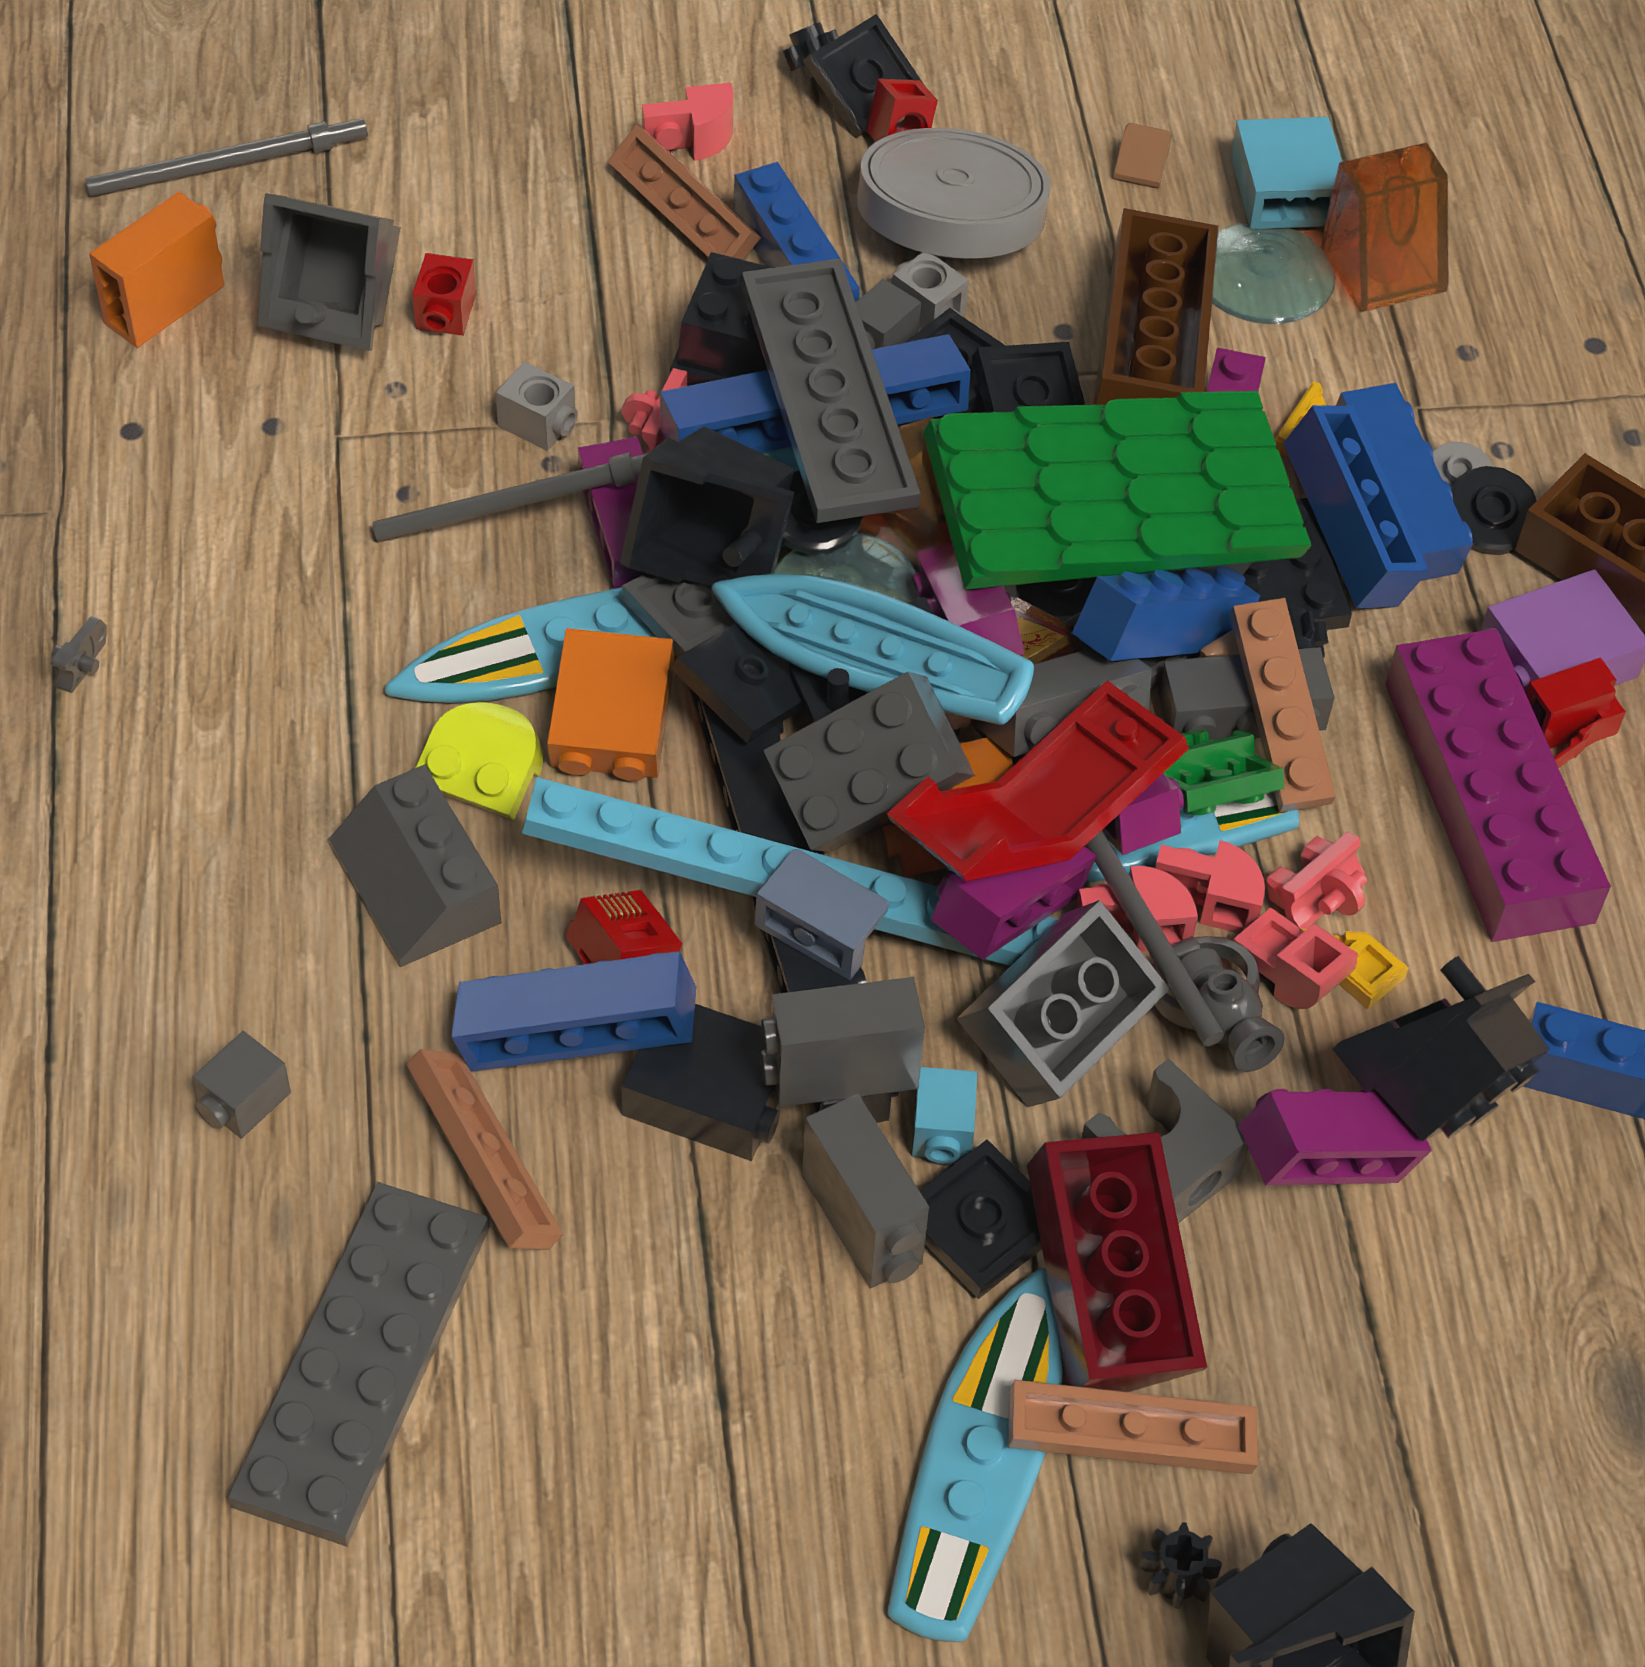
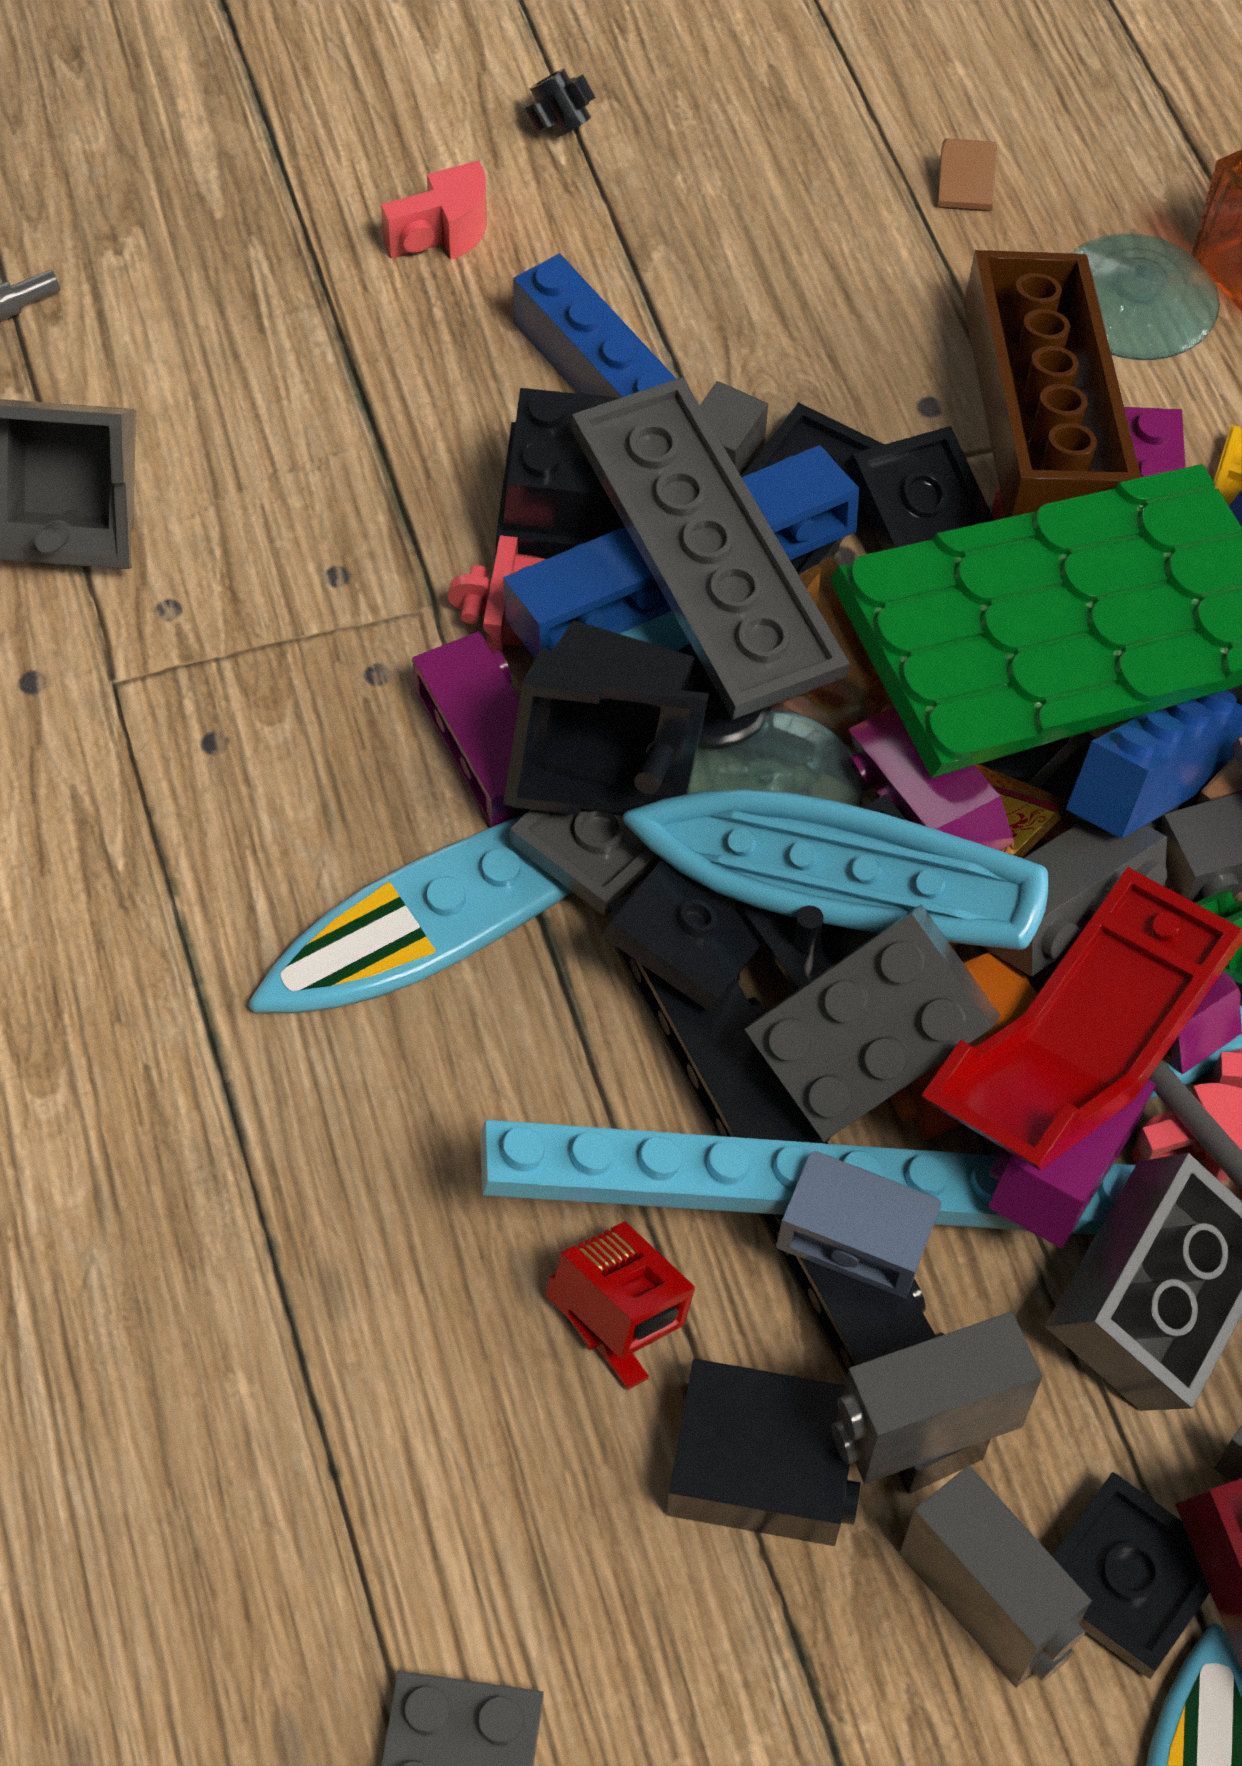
camera: 10 degrees left, 5 degrees up
dark grey brick [192,1031,291,1139] -> none
dark grey slope [329,764,502,967] -> none
dark grey bar [373,452,647,541] -> none
nougat plate [406,1049,564,1250] -> none
red brick [412,253,476,336] -> none
neon yellow slope [416,702,543,821] -> none
blue brick [451,951,696,1071] -> none
light grey brick [495,361,578,451] -> none
orange brick [547,628,674,781] -> none
nougat plate [607,124,761,260] -> none
black plate [803,14,924,138] -> none
light grey brick [857,128,1051,259] -> none
red brick [867,79,938,142] -> none
light grey brick [891,252,969,330] -> none
medium azure brick [912,1067,977,1164] -> none
medium azure brick [1231,117,1349,229] -> none

